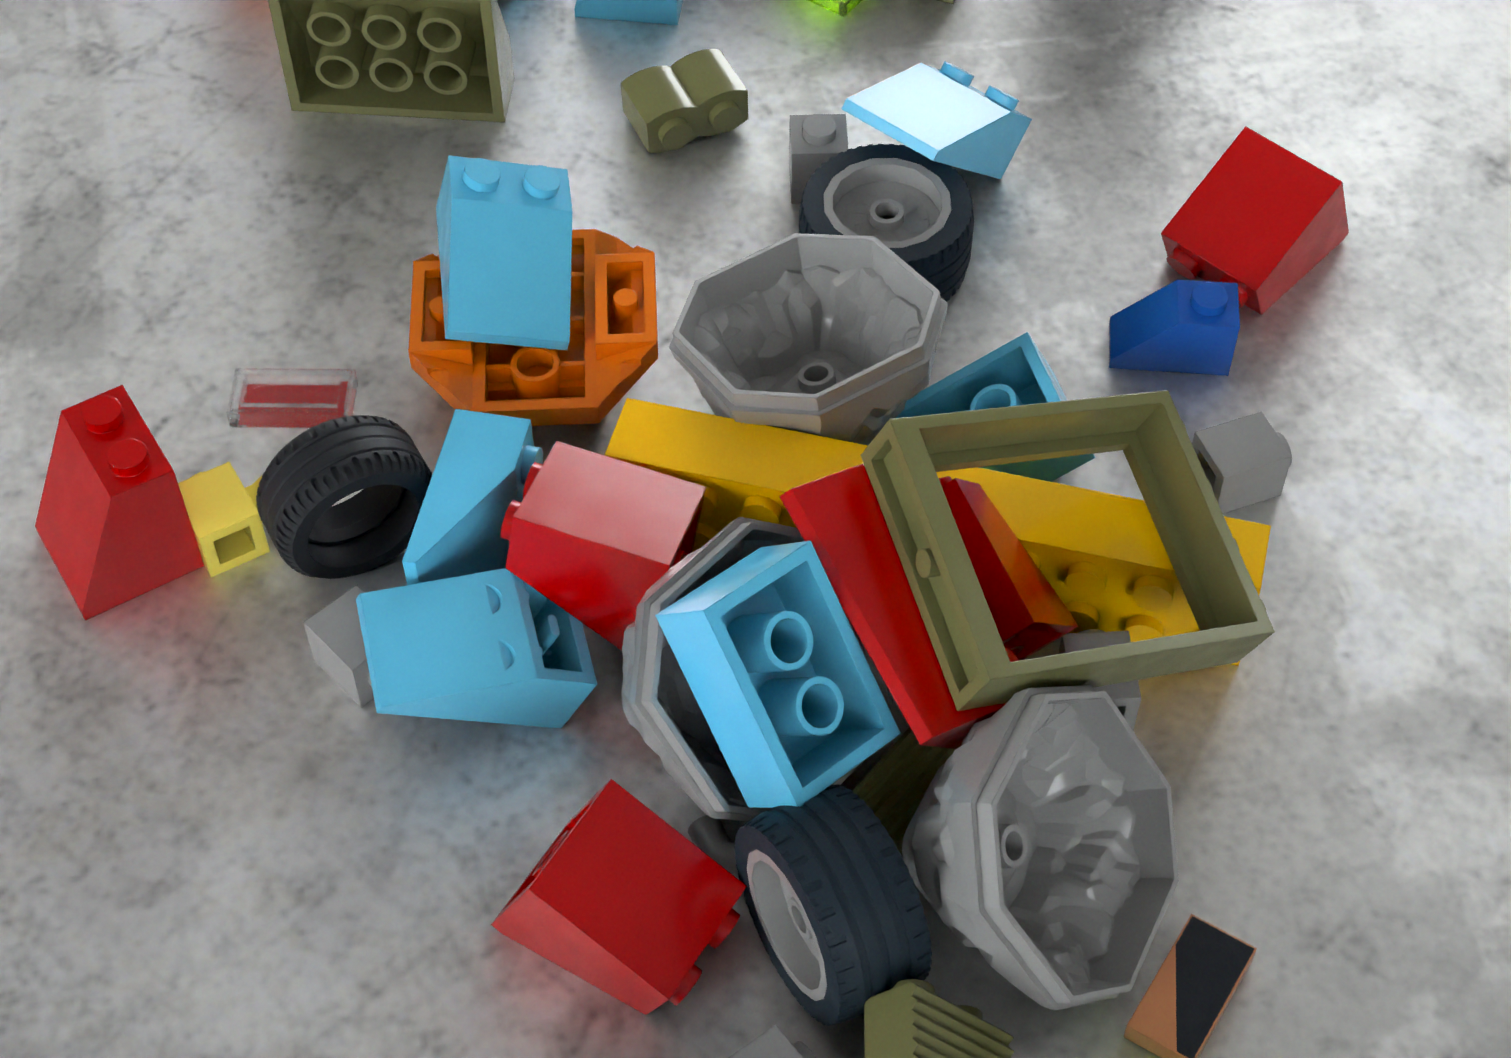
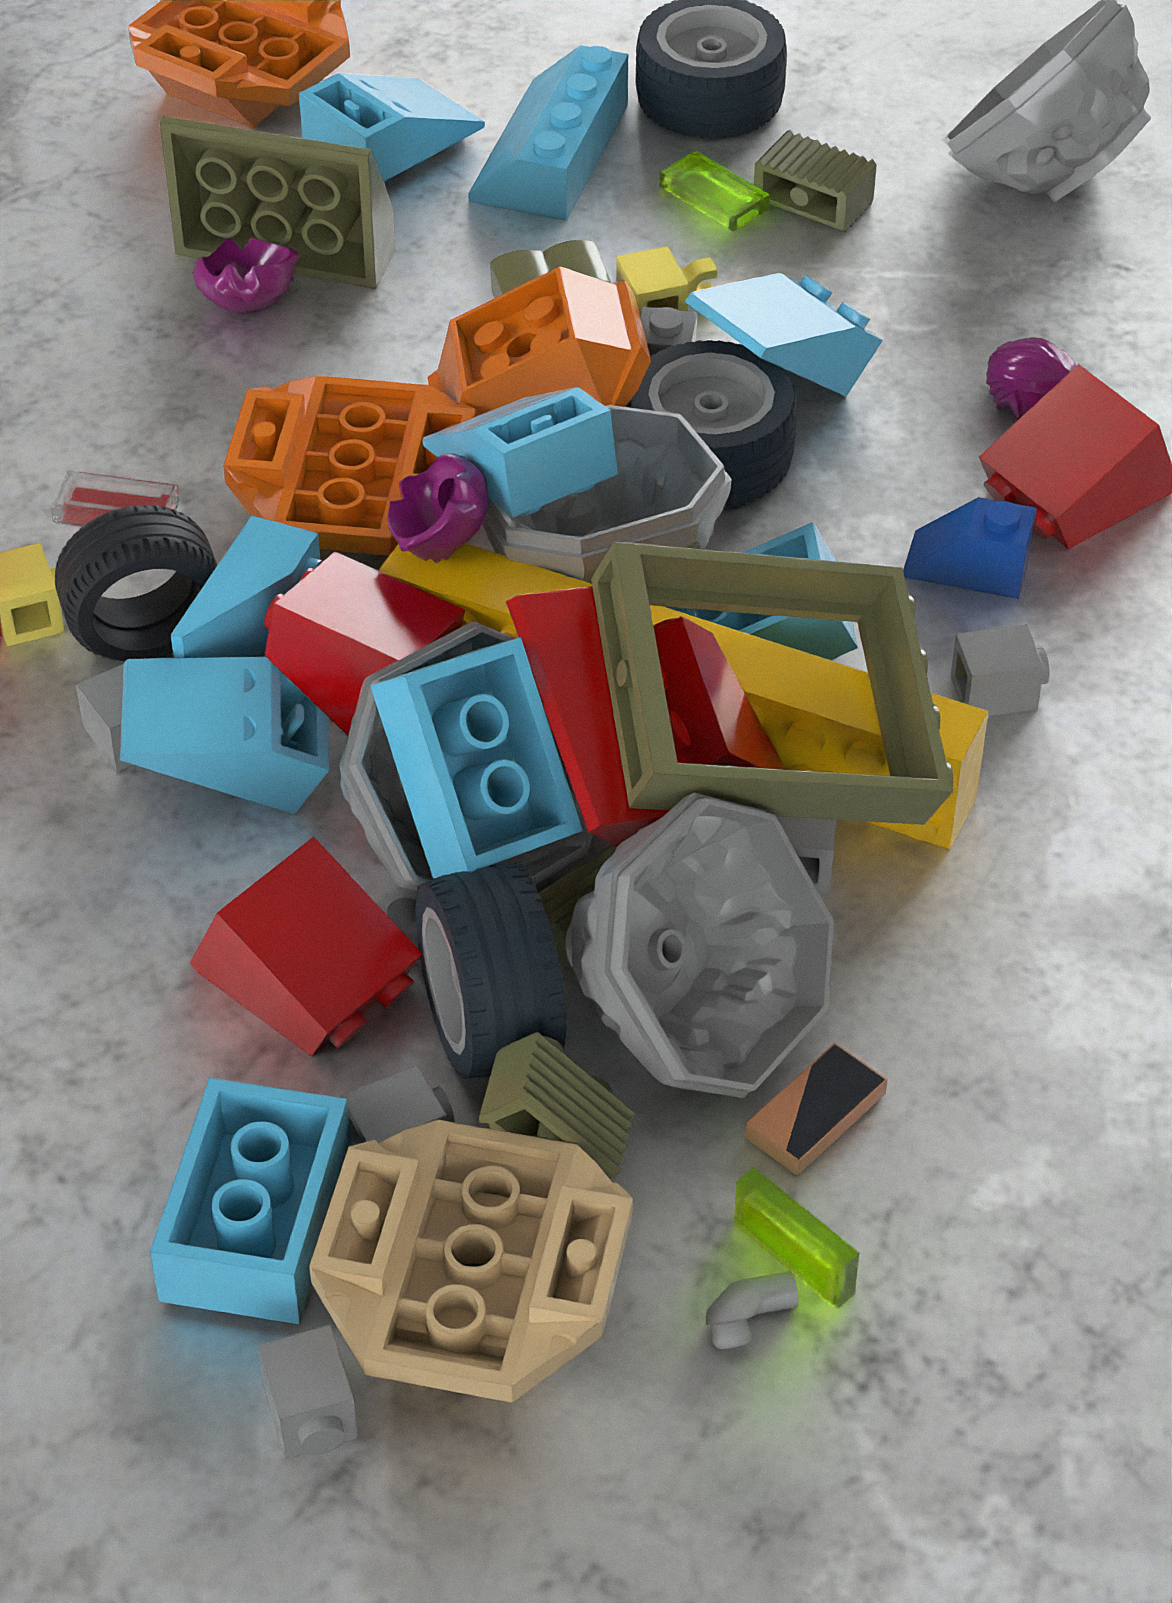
camera: 10 degrees right, 5 degrees down
medium azure slope [436,155,573,350] -> none
none -> magenta hair [192,238,300,314]
none -> magenta hair [387,453,489,563]
none -> medium azure slope [422,387,618,518]
none -> orange piece [427,266,651,417]
none -> light yellow brick [616,246,718,315]
none -> magenta hair [986,337,1076,421]

